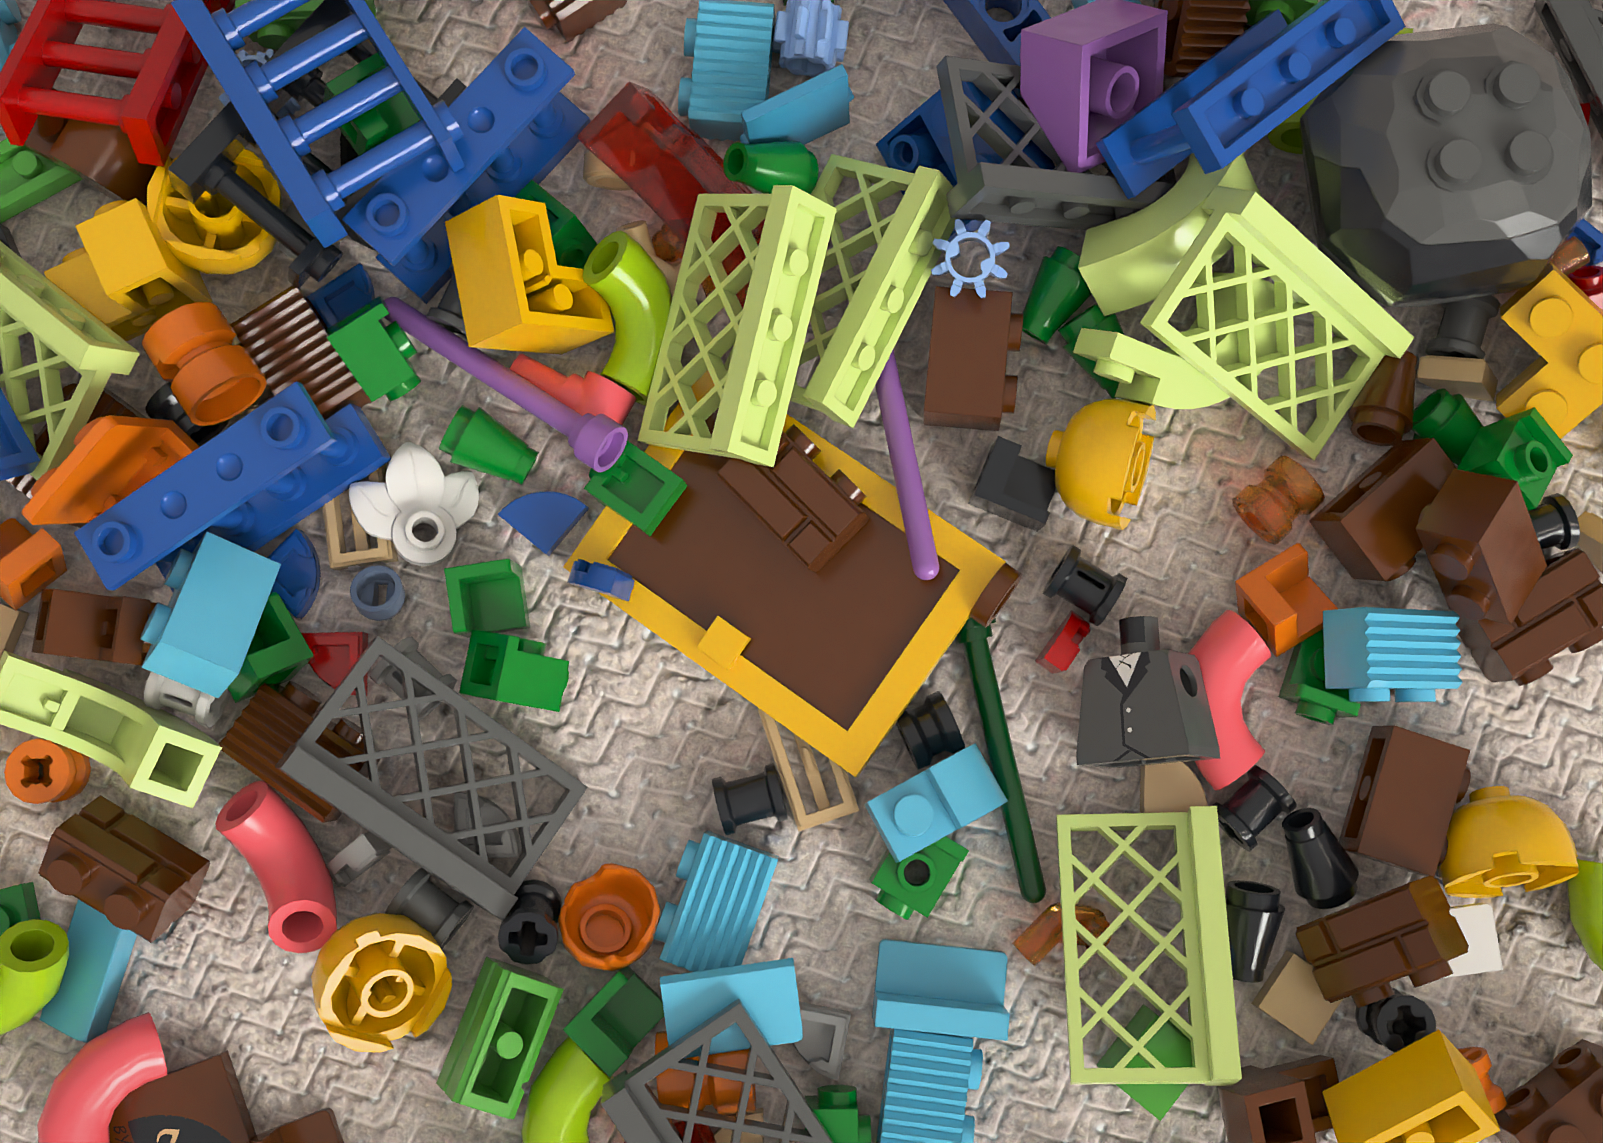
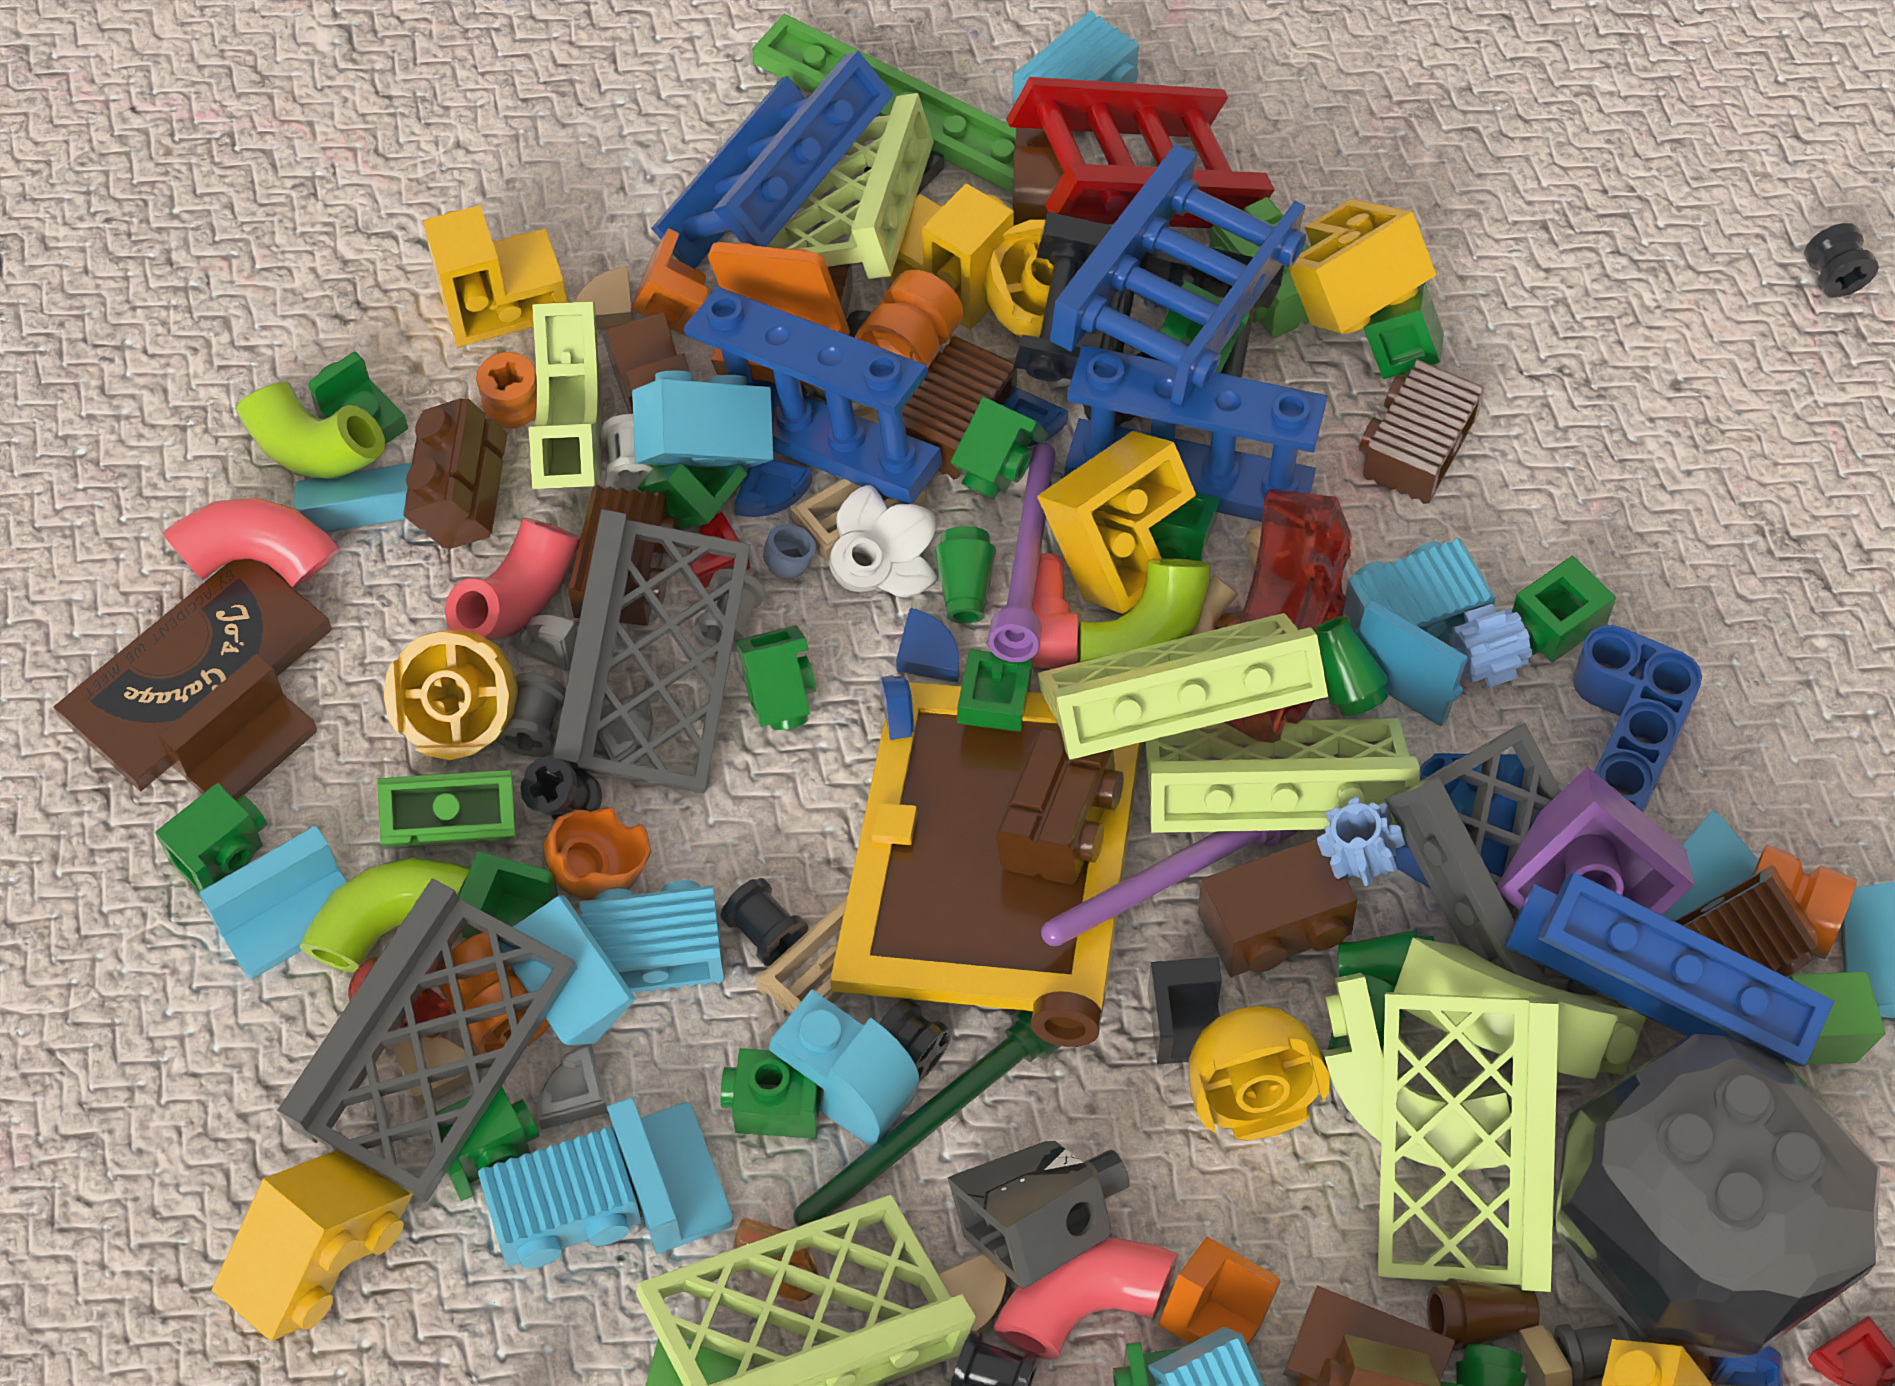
camera: 65 degrees right, 25 degrees down
green panel [444,559,530,638] -> none
red tile [1035,610,1091,674] -> none
black bush [1043,545,1128,626] -> none
clear orange wheel [1232,455,1325,545] -> none

